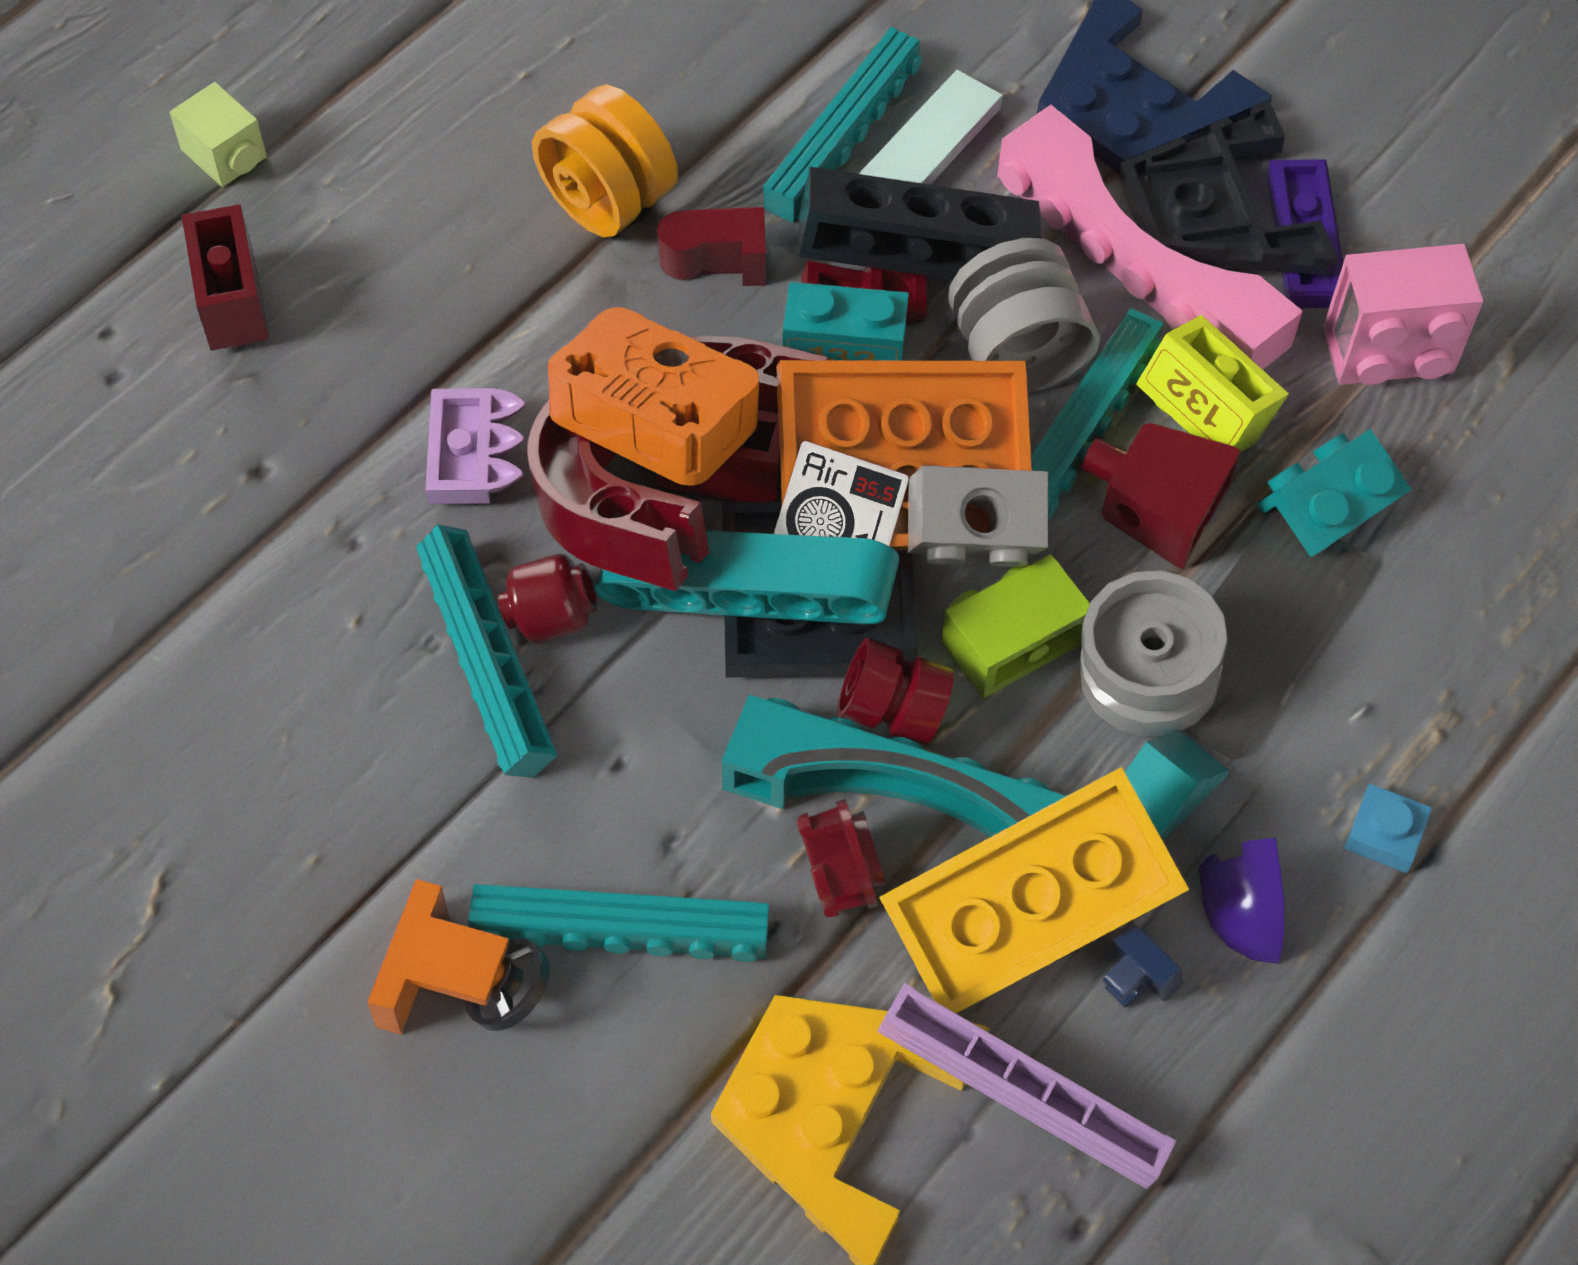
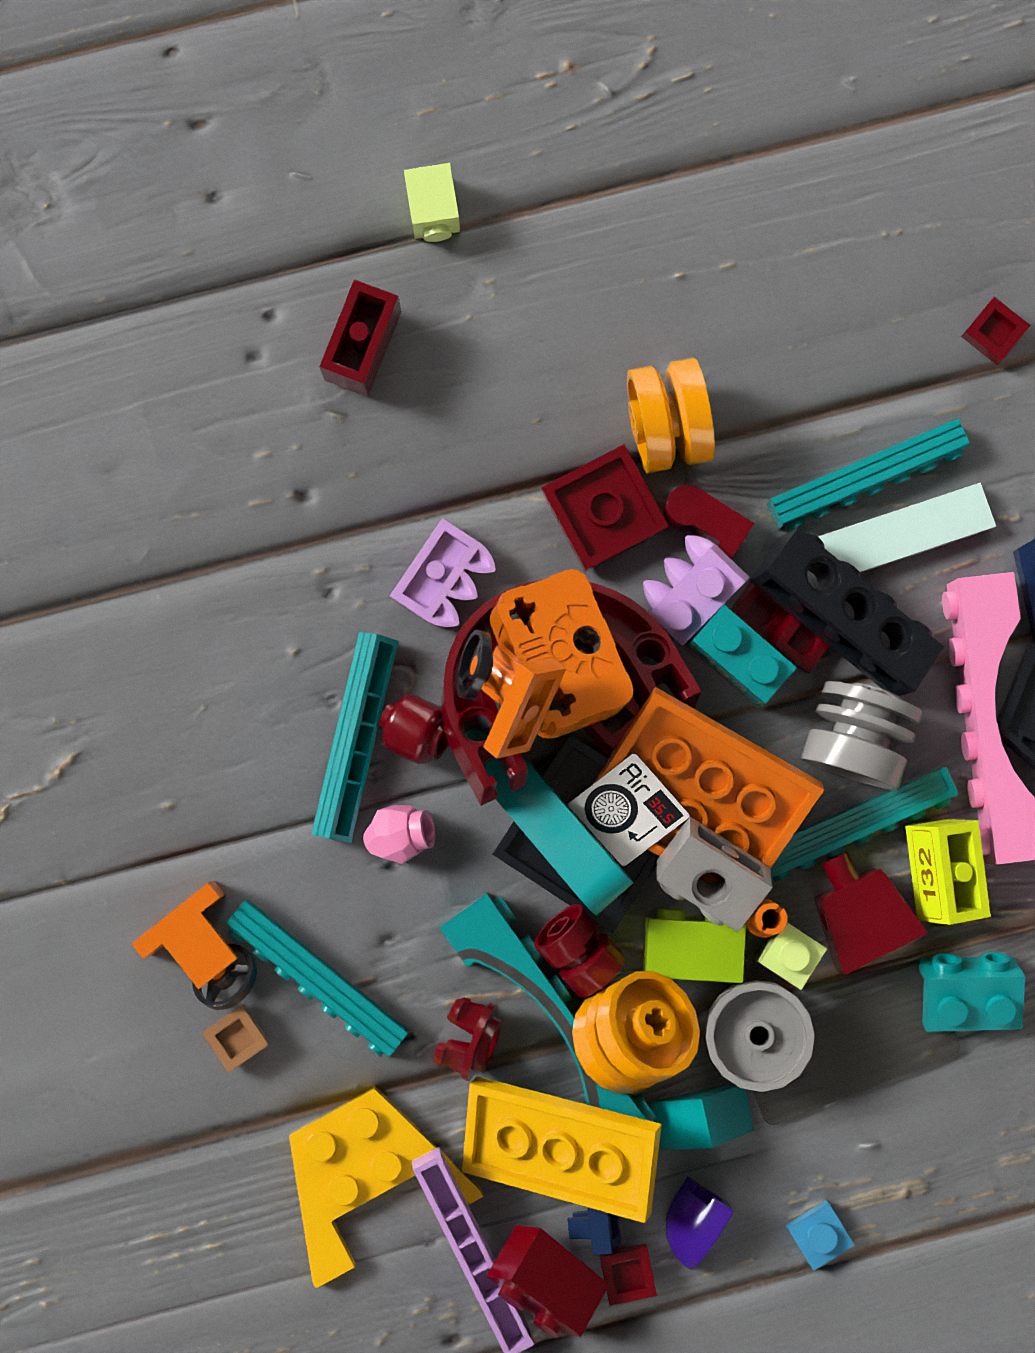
camera: 30 degrees right, 25 degrees up
none -> medium nougat plate [202,1004,271,1073]
none -> bright pink rock [363,805,436,864]
none -> orange piece [456,630,567,759]
none -> dark red brick [486,1225,609,1338]
none -> dark red plate [541,444,669,572]
none -> light orange wheel [572,971,700,1094]
none -> dark red plate [599,1243,657,1306]
none -> lavender plate [643,535,750,646]
none -> orange pin [745,899,788,938]
none -> yellowish green brick [753,923,827,990]

